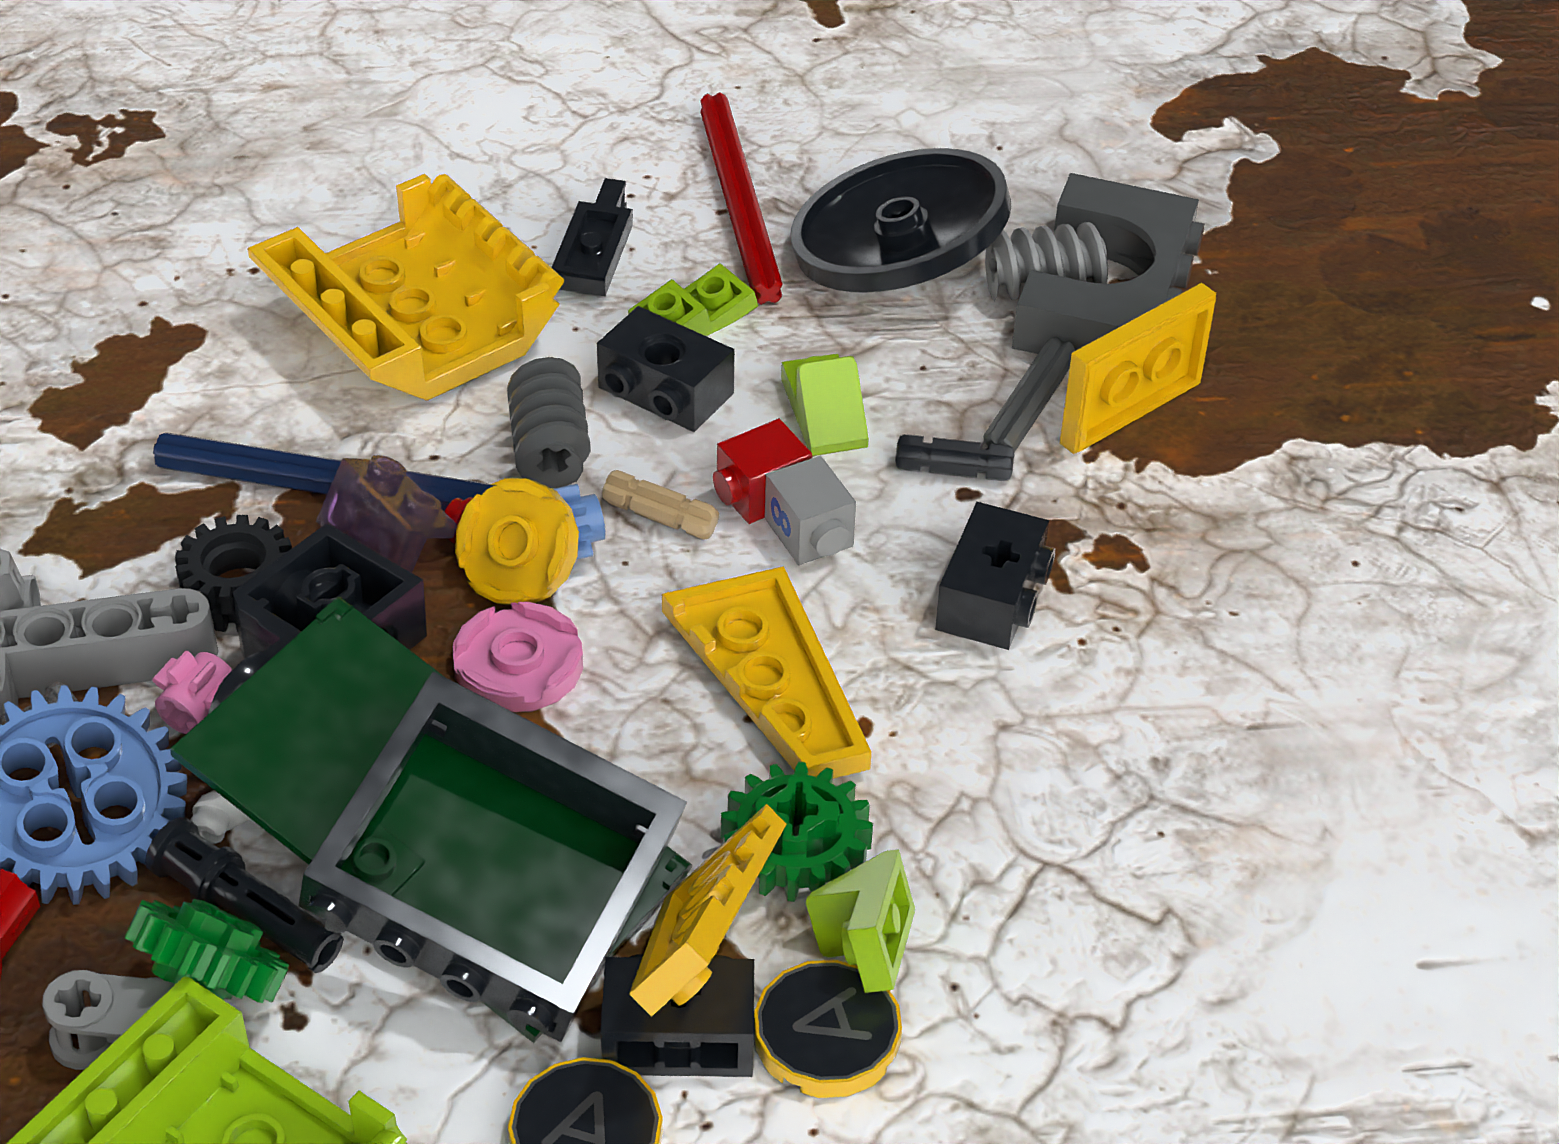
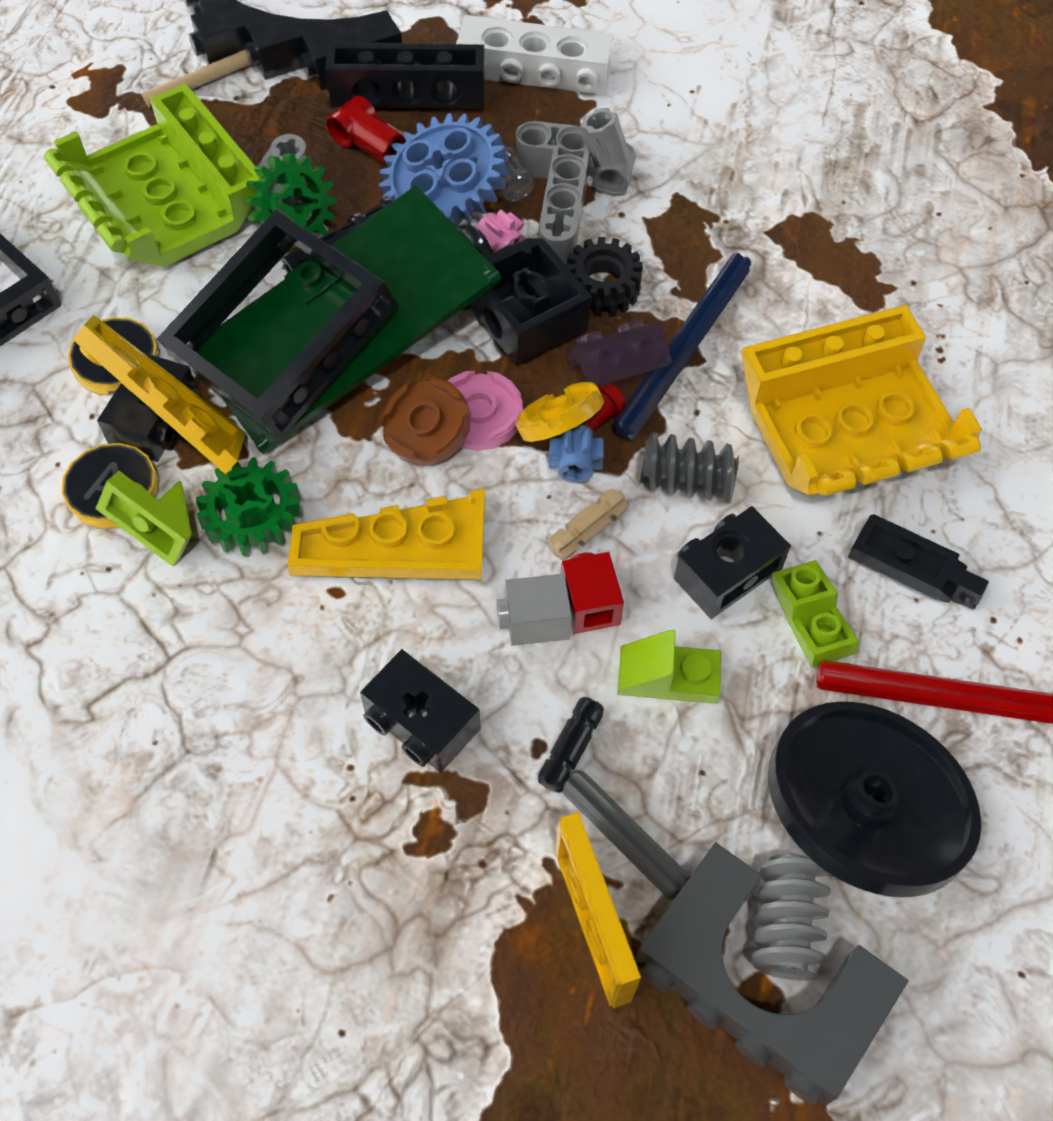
camera: 110 degrees right, 15 degrees up
none -> dark orange tile [381,377,471,466]

